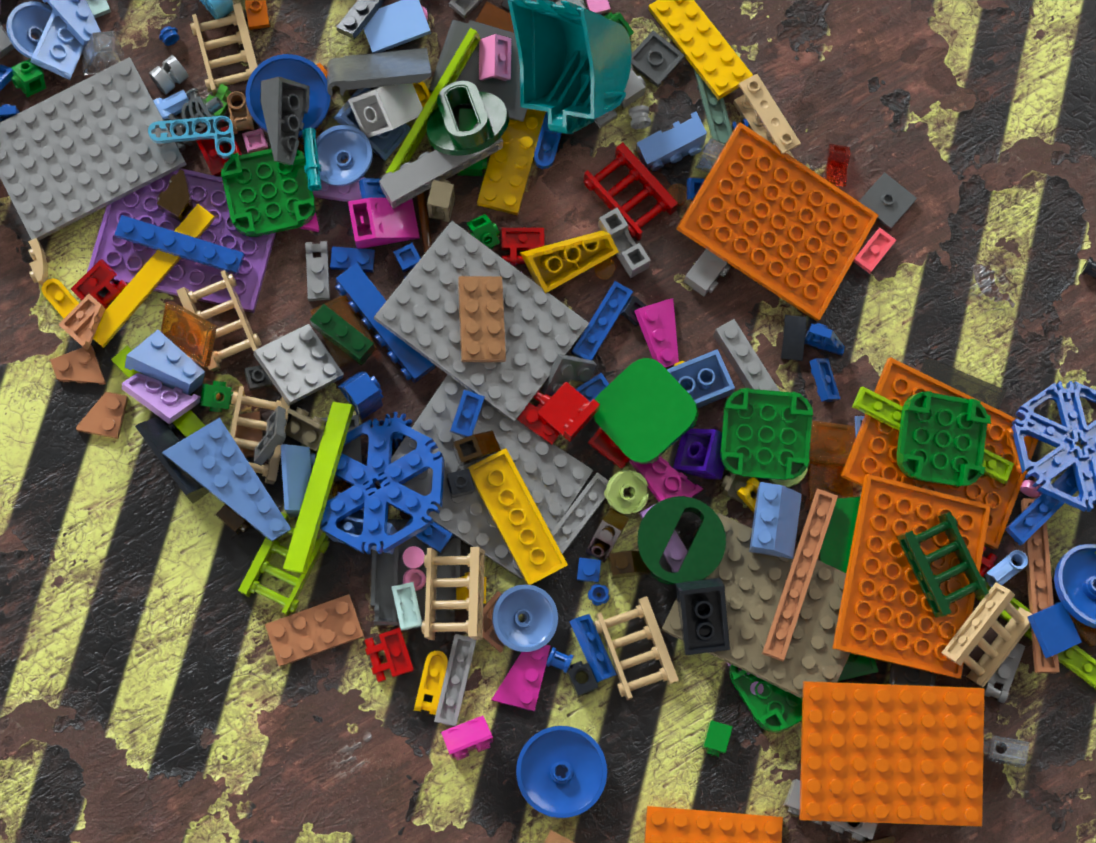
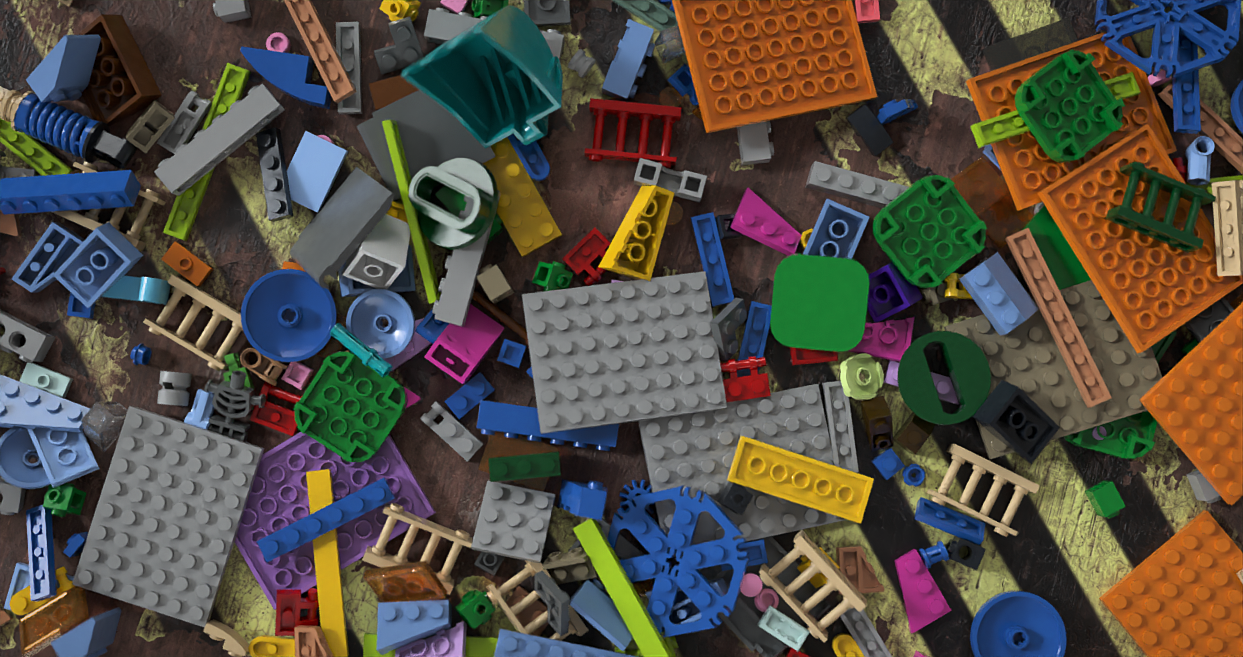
camera: 40 degrees left, 10 degrees up
medium azure beam [148,116,235,159] -> none
dark brown slope [157,169,193,223] -> none
dark grey wedge [261,77,310,165] -> none
blue plate [450,390,485,437] -> none
dark brown slope [452,430,501,466] -> none
medium nougat plate [458,276,506,362] -> none
bright pink panel [479,34,511,81] -> none
medium blue dish [492,585,558,652] -> none
red bracket [538,382,600,442] -> none
blue plate [809,358,840,402] -> none
orange hinge [1005,428,1022,473] -> none

